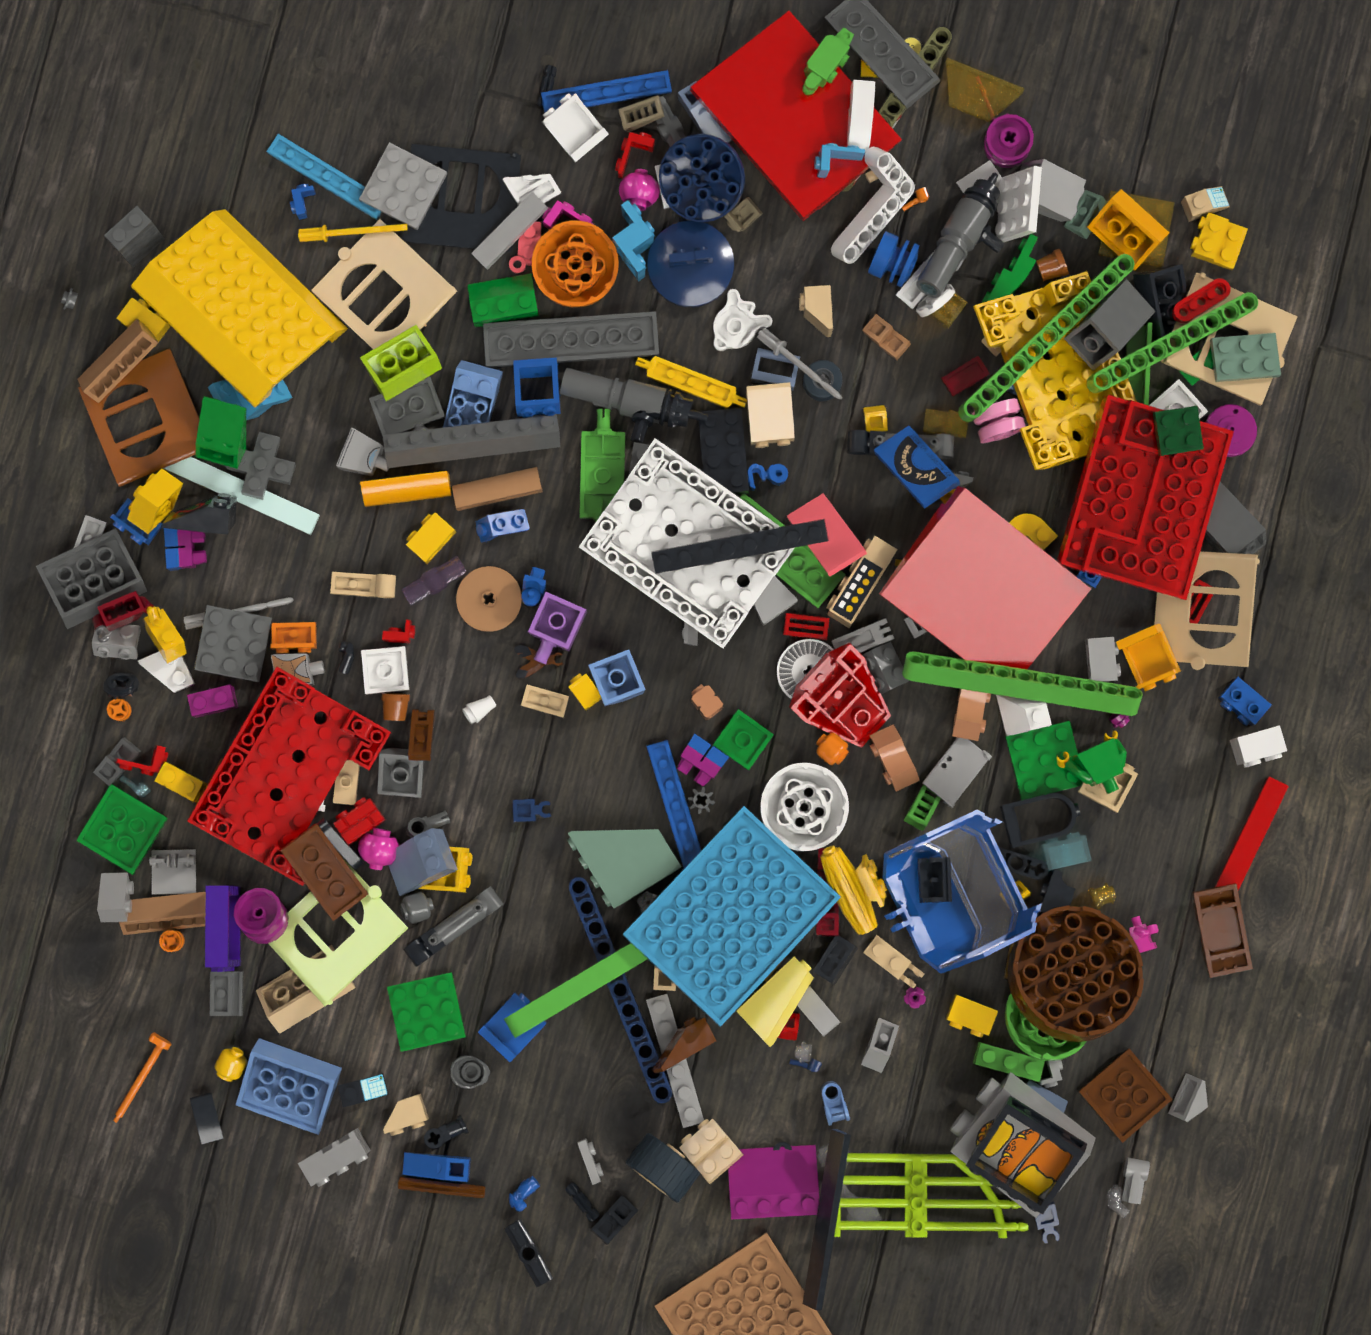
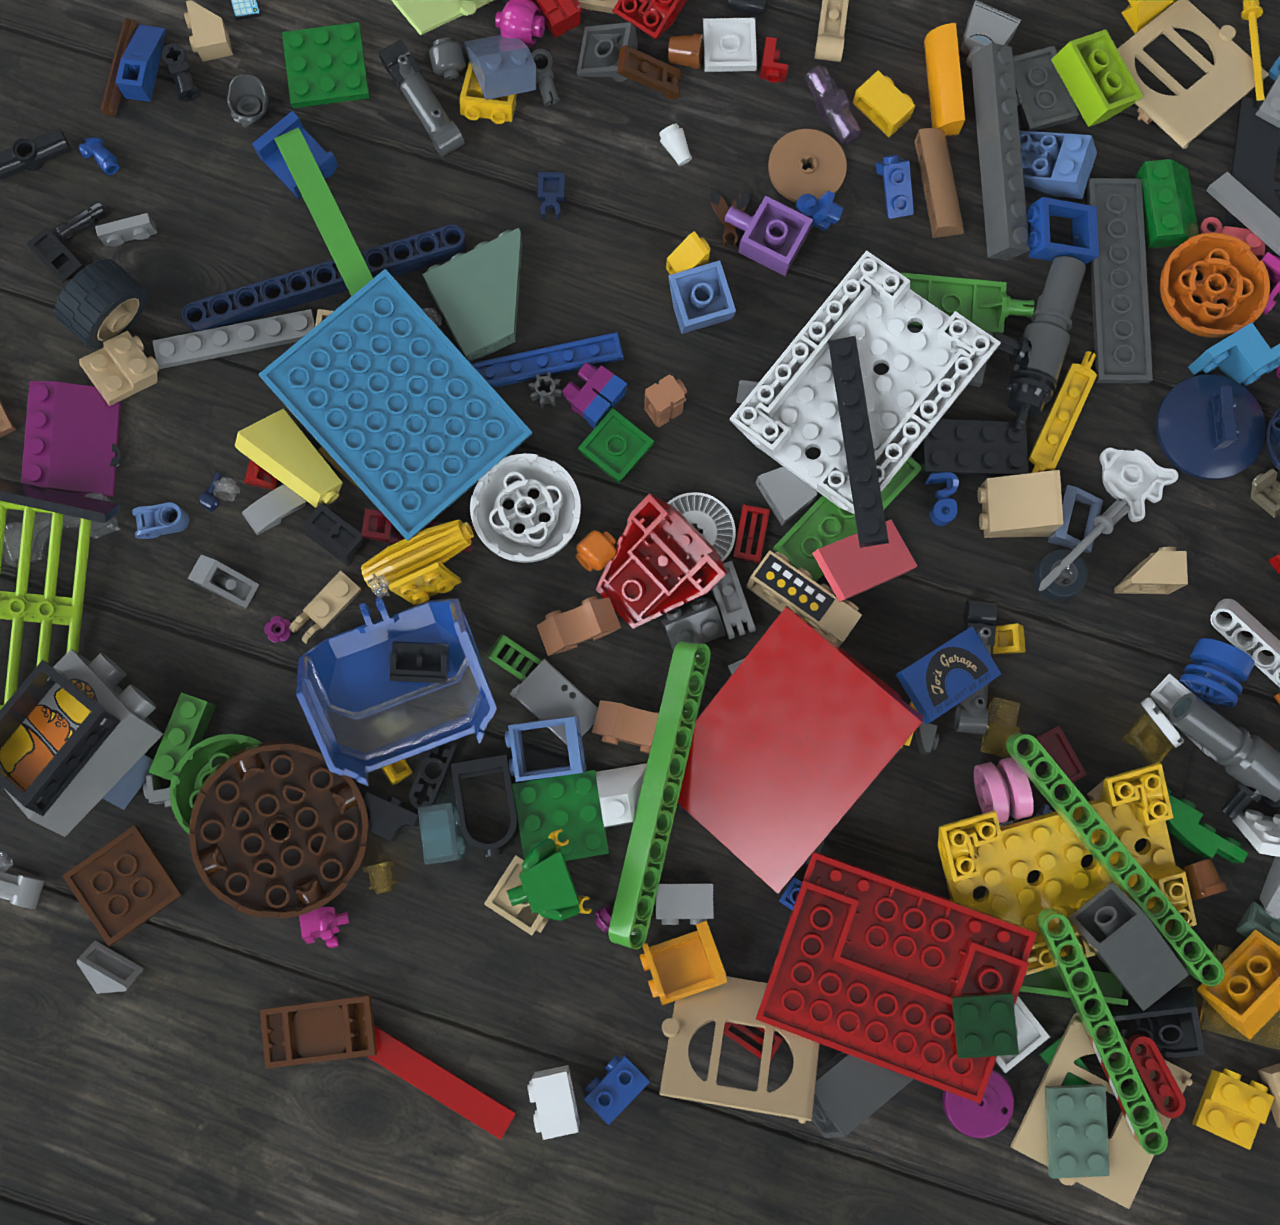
camera: 90 degrees right, 5 degrees down
tan plate [521,685,569,718] -> none
reddish brown slope [652,1016,716,1073] -> none
medium nougat slope [862,314,911,361] -> none
yellow brick [946,995,998,1038] -> none
yellow plate [1009,514,1058,550] -> none
none -> clear plate [367,573,390,599]
none -> medium blue window [505,715,586,782]

